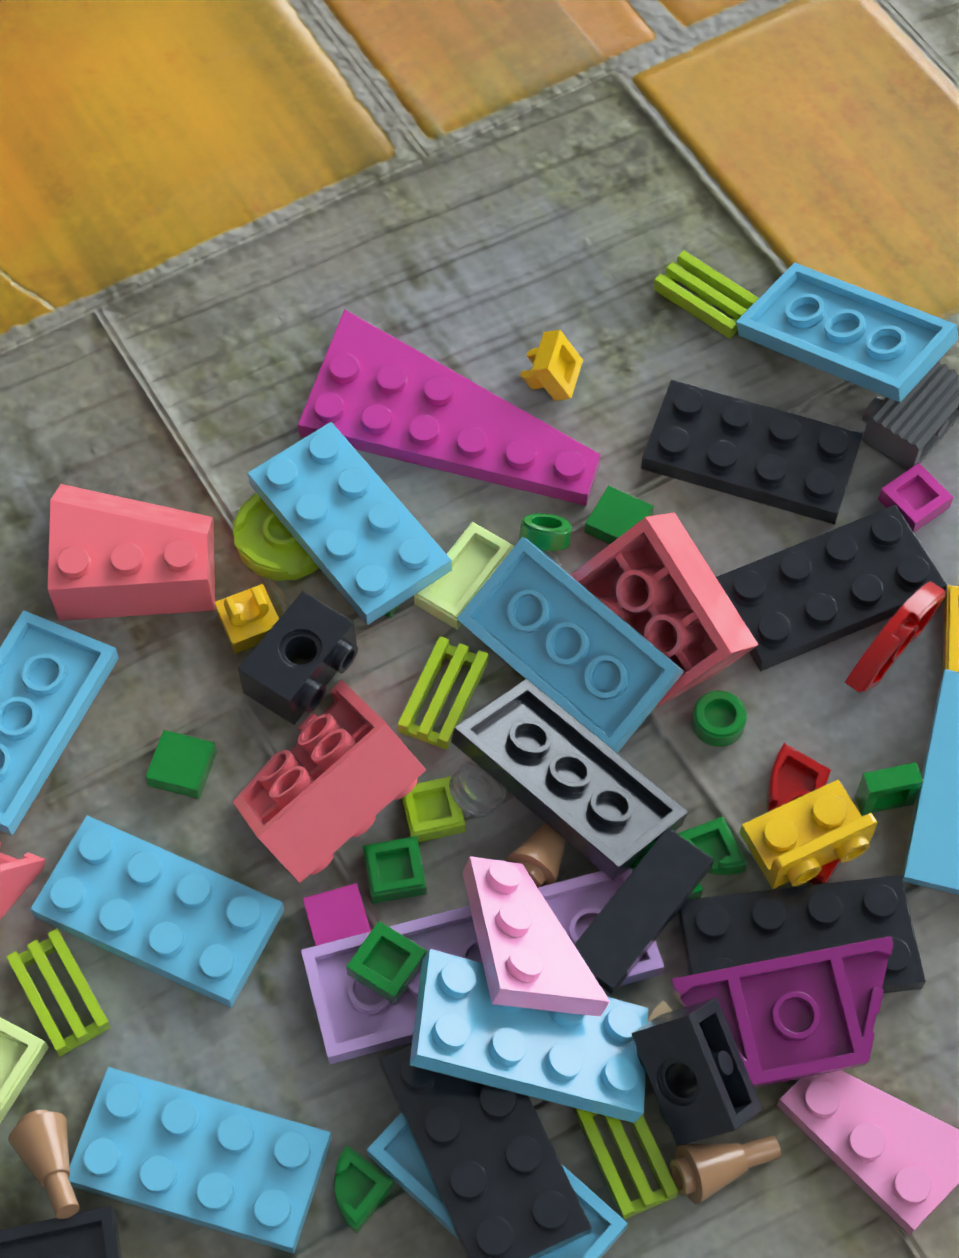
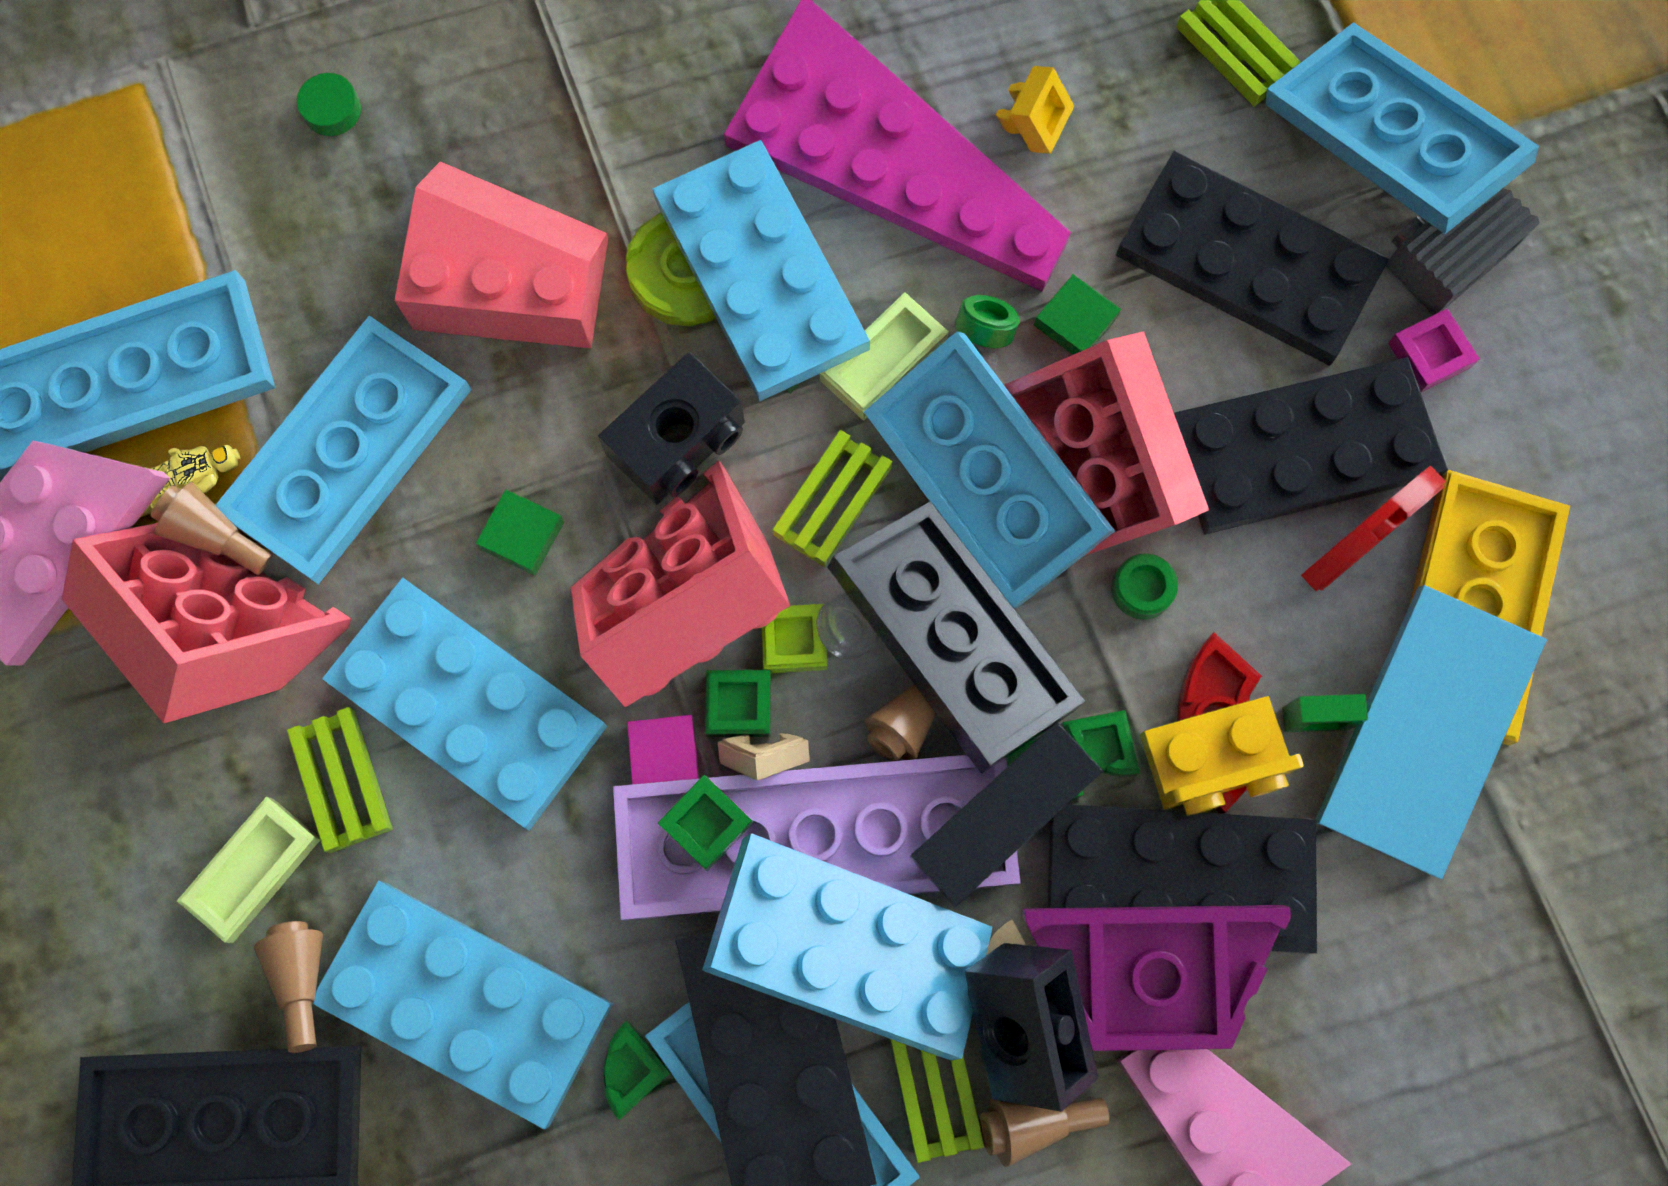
camera: 10 degrees right, 15 degrees up
yellow tile [214,584,279,654] -> none
wing [462,857,610,1017] -> none
none -> tan tile [718,733,810,781]

